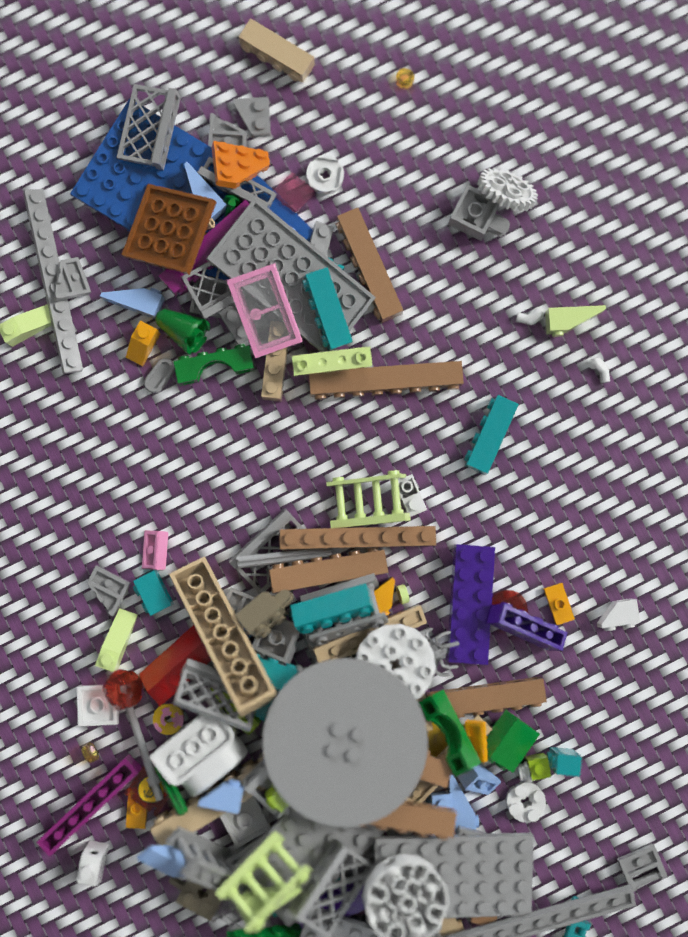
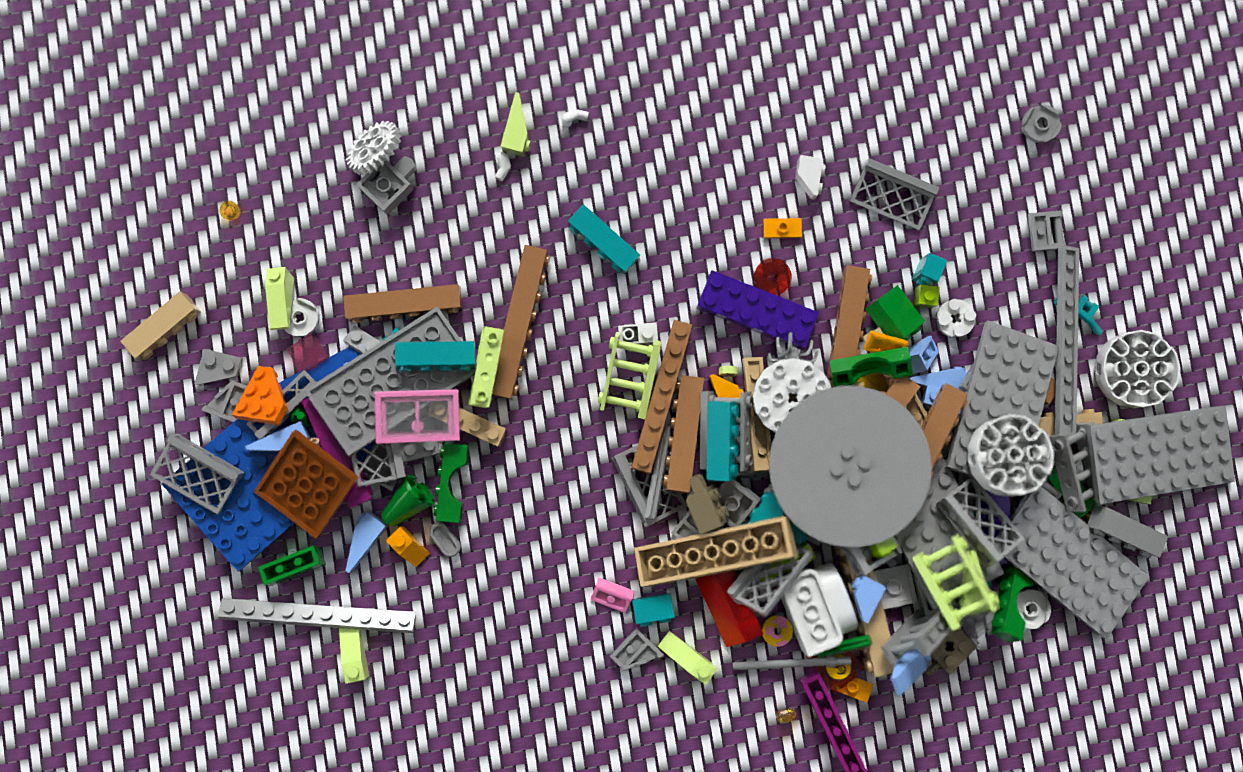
camera: 70 degrees left, 0 degrees up
light grey wing [54,257,91,301] -> none
white torso [76,840,109,886] -> none
white plate [77,684,119,726] -> none
clear red plate [102,669,143,710] -> none
dark purple brick [487,602,568,651] -> none
white bush [517,761,530,781] -> none
none -> green brick [258,545,326,586]
none -> yellowish green slope [265,267,294,330]
none -> light grey fence [849,158,940,230]

